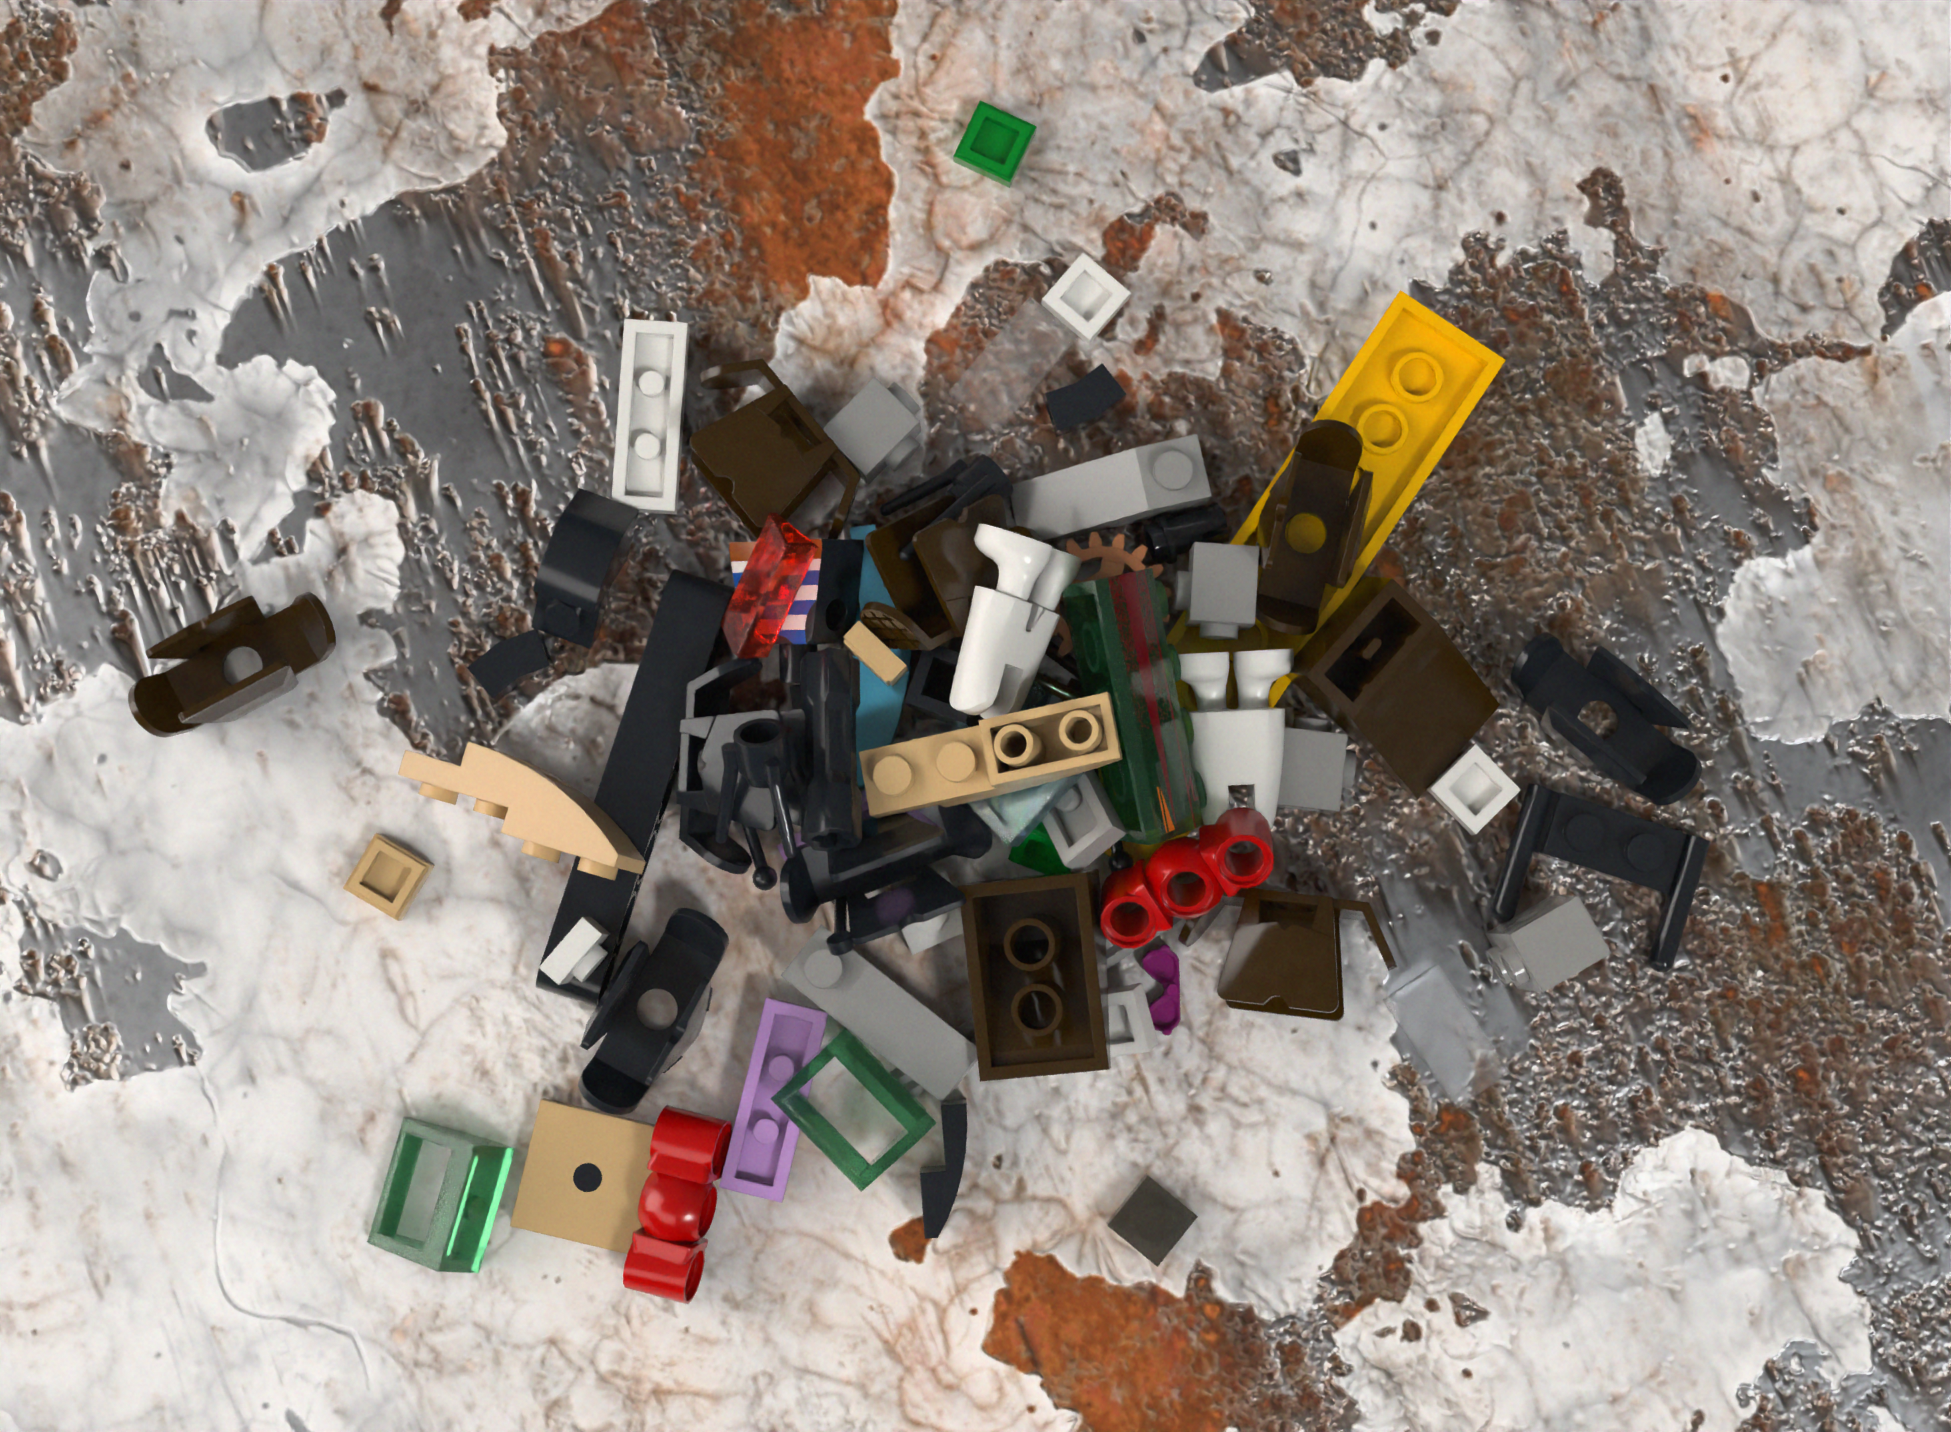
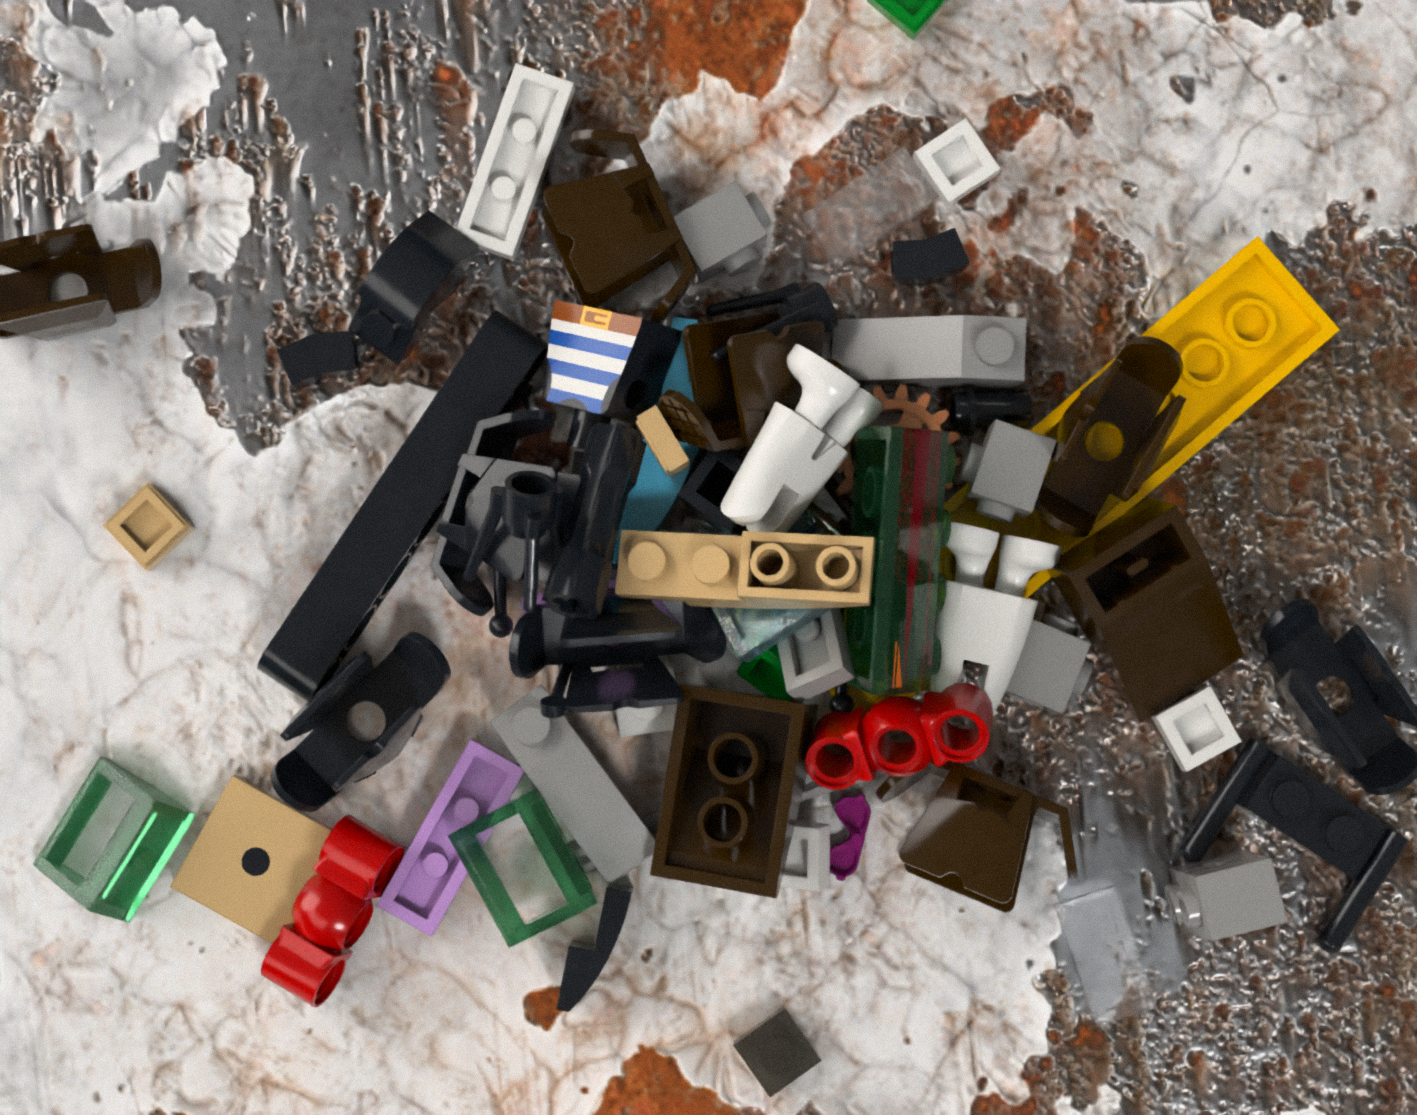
camera: 20 degrees right, 0 degrees up
tan slope [398,741,646,881] -> none
white plate [539,917,610,985] -> none
clear red slope [721,513,819,659] -> none

